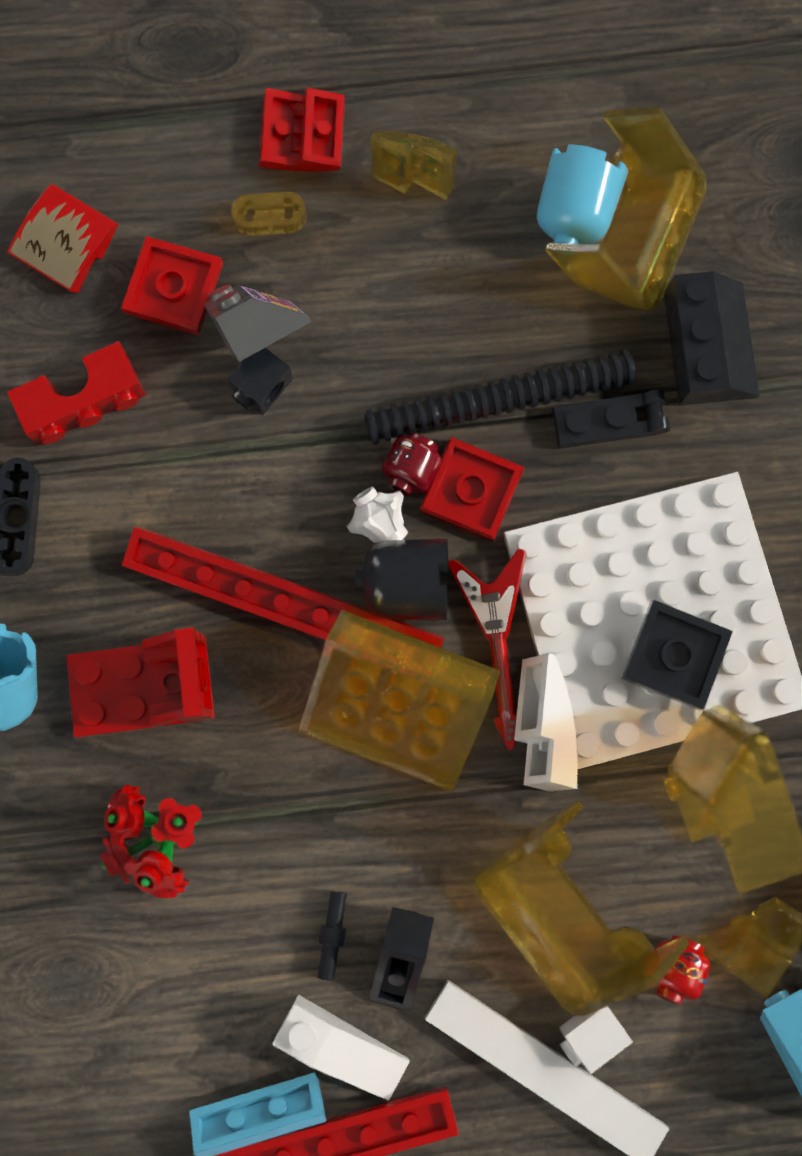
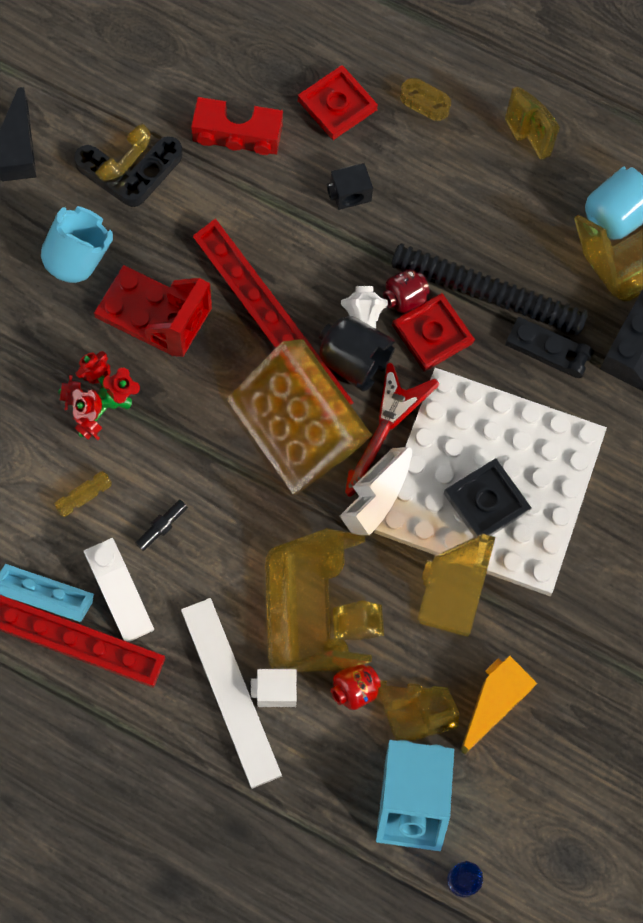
camera: 30 degrees right, 10 degrees down
slope [7,184,119,293] -> none
dark grey slope [203,284,311,362] -> none
red slope [259,87,345,172] -> none
black slope [368,907,434,1011] -> none
none -> clear yellow axle [54,471,112,517]
none -> clear yellow brick [333,600,384,640]

